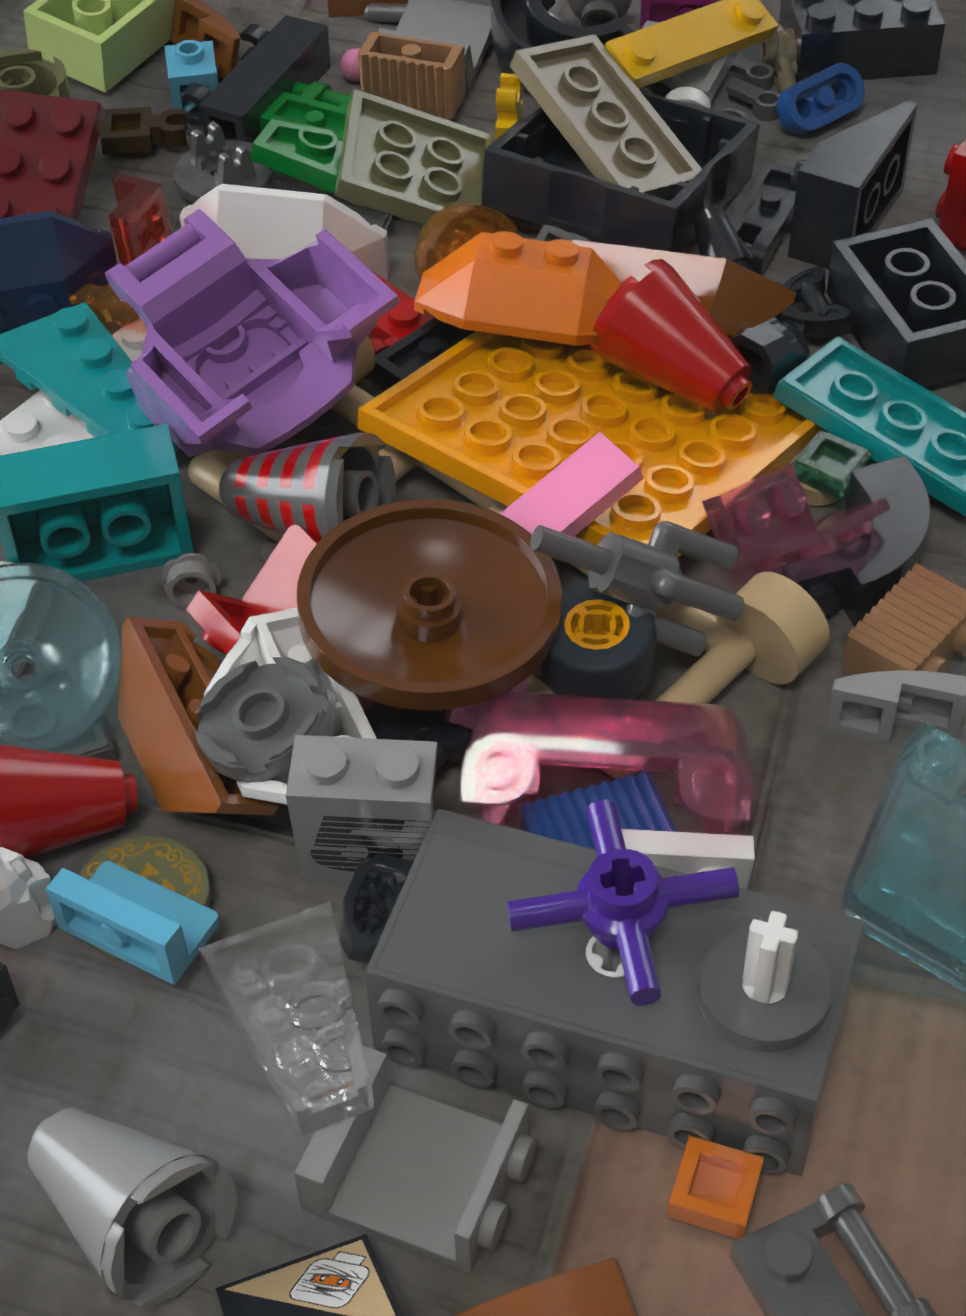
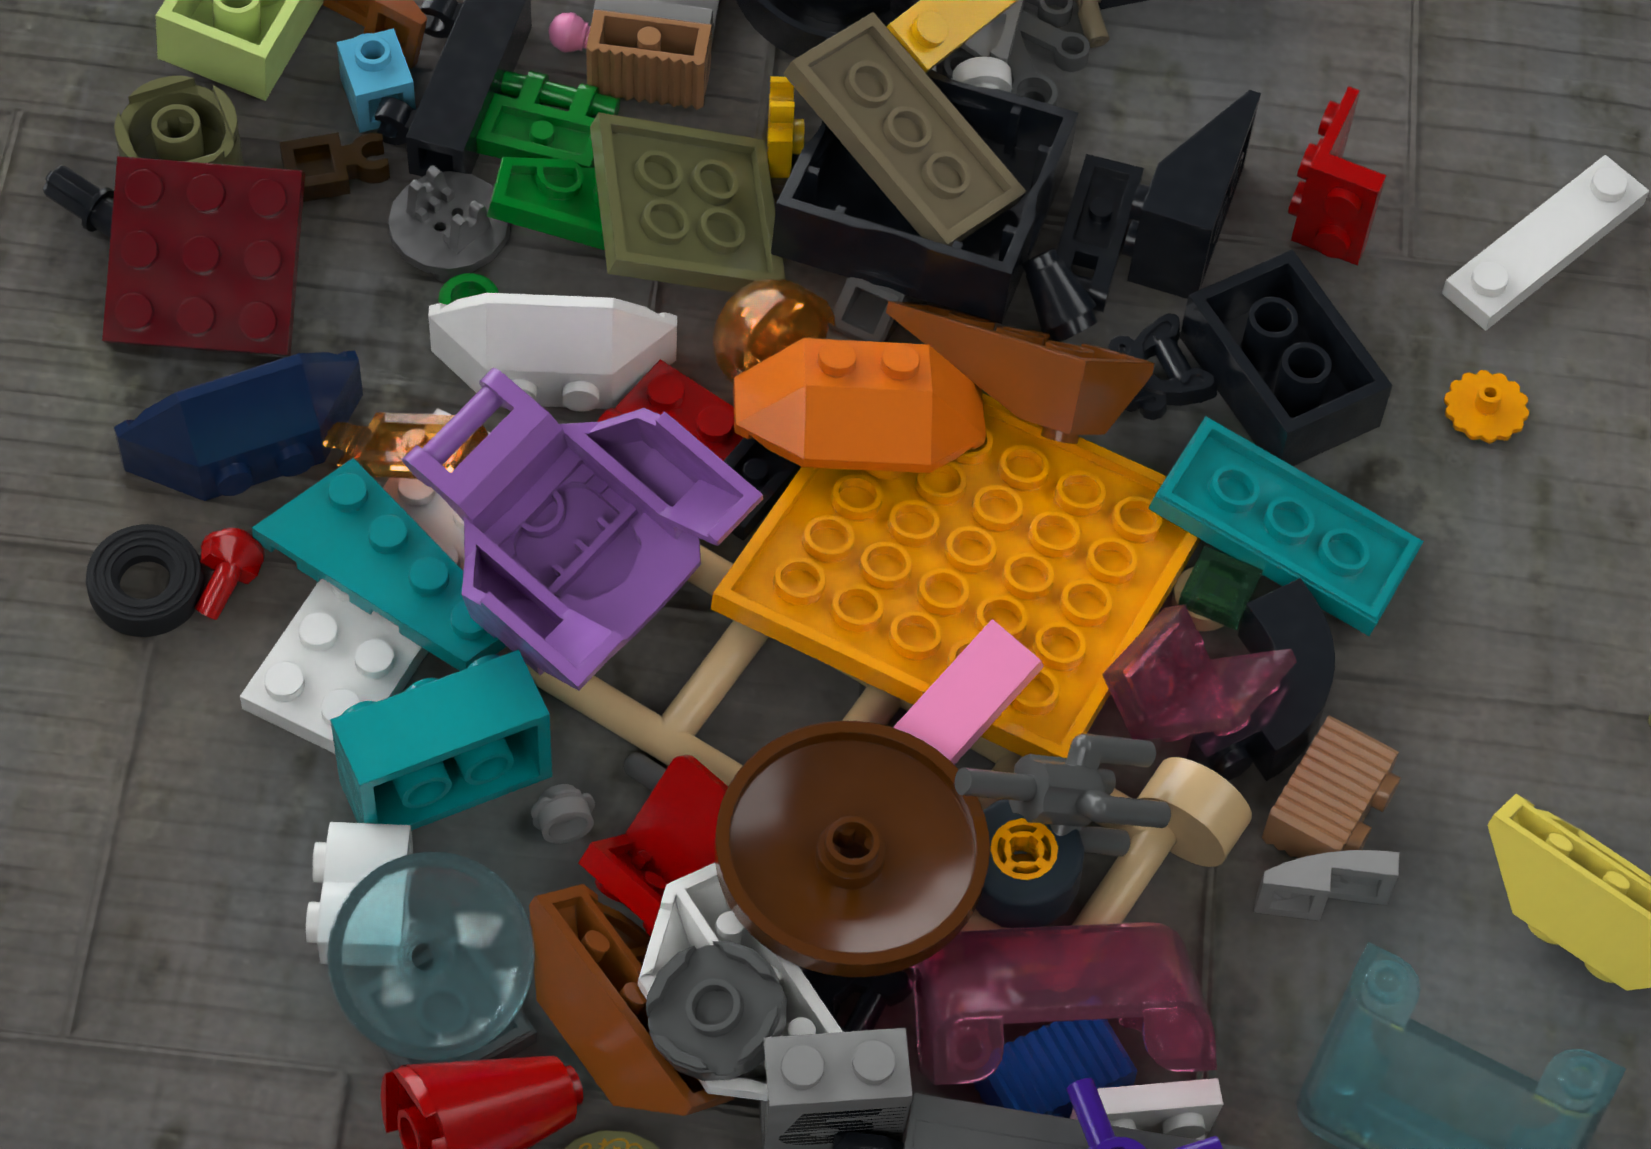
camera: 15 degrees left, 10 degrees up
clear red bracket [108,173,173,266] -> none
dark grey cone [219,433,396,540] -> none
red cone [590,259,753,413] -> none
black rock [730,317,810,394] -> none
blue plate [777,63,865,135] -> none

